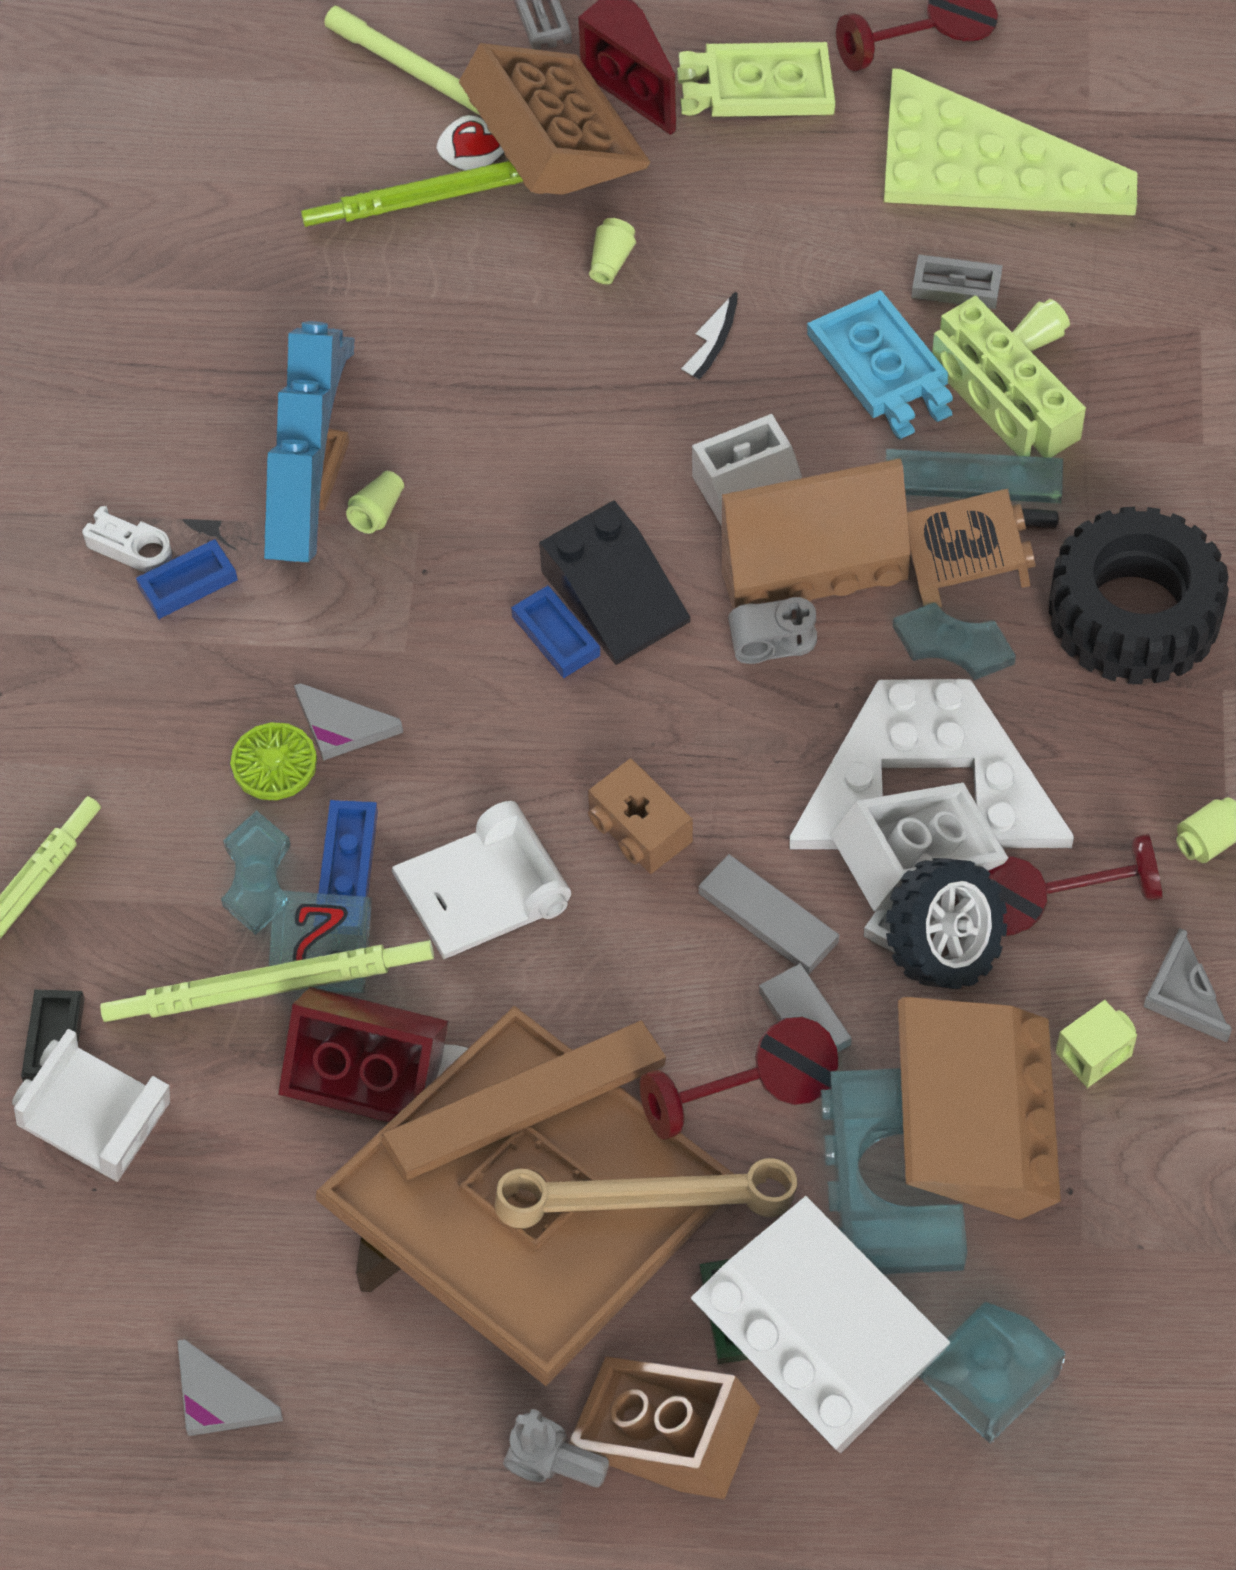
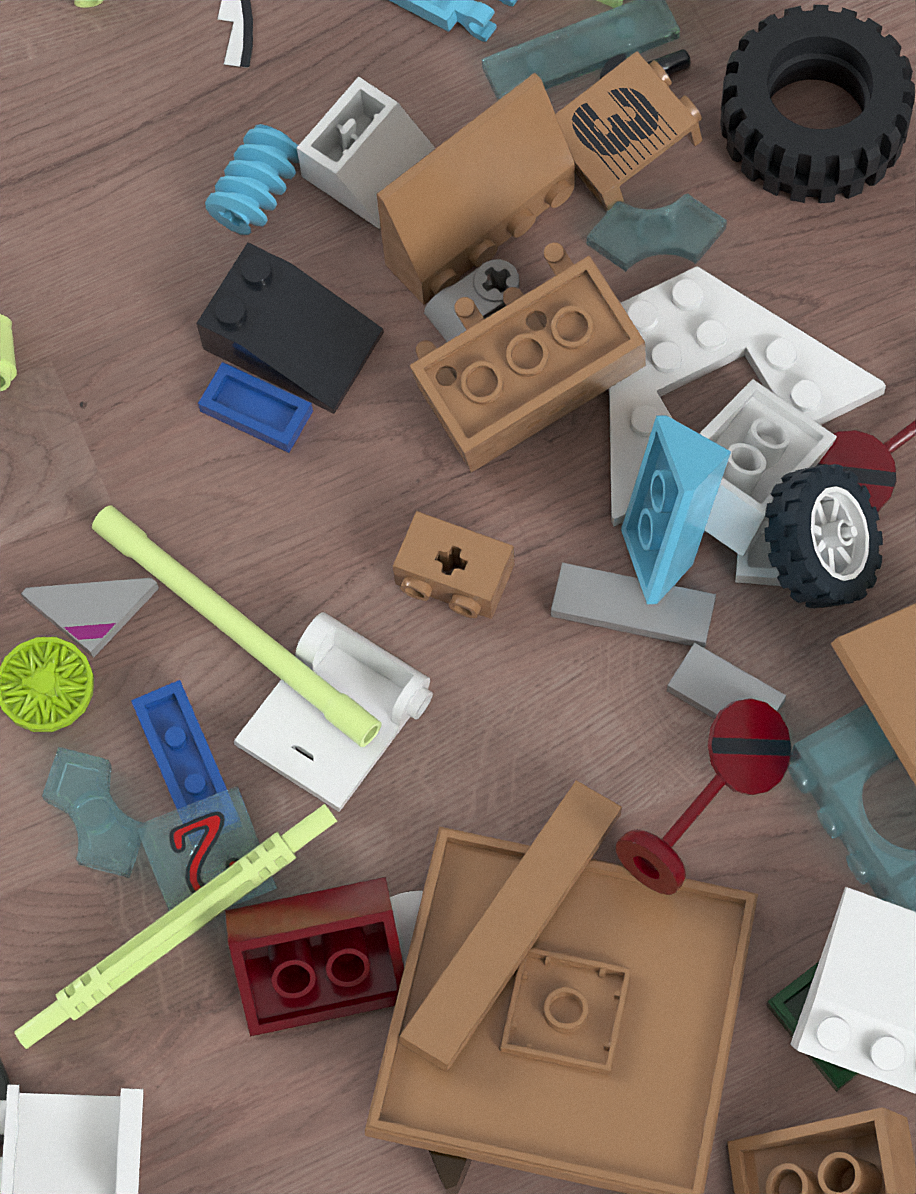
camera: 25 degrees left, 10 degrees up
tan piece [495,1158,797,1228] -> none
none -> yellowish green piece [92,505,382,747]
none -> medium azure piece [205,124,299,235]
none -> medium nougat piece [410,243,646,473]
none -> medium azure slope [621,415,731,604]

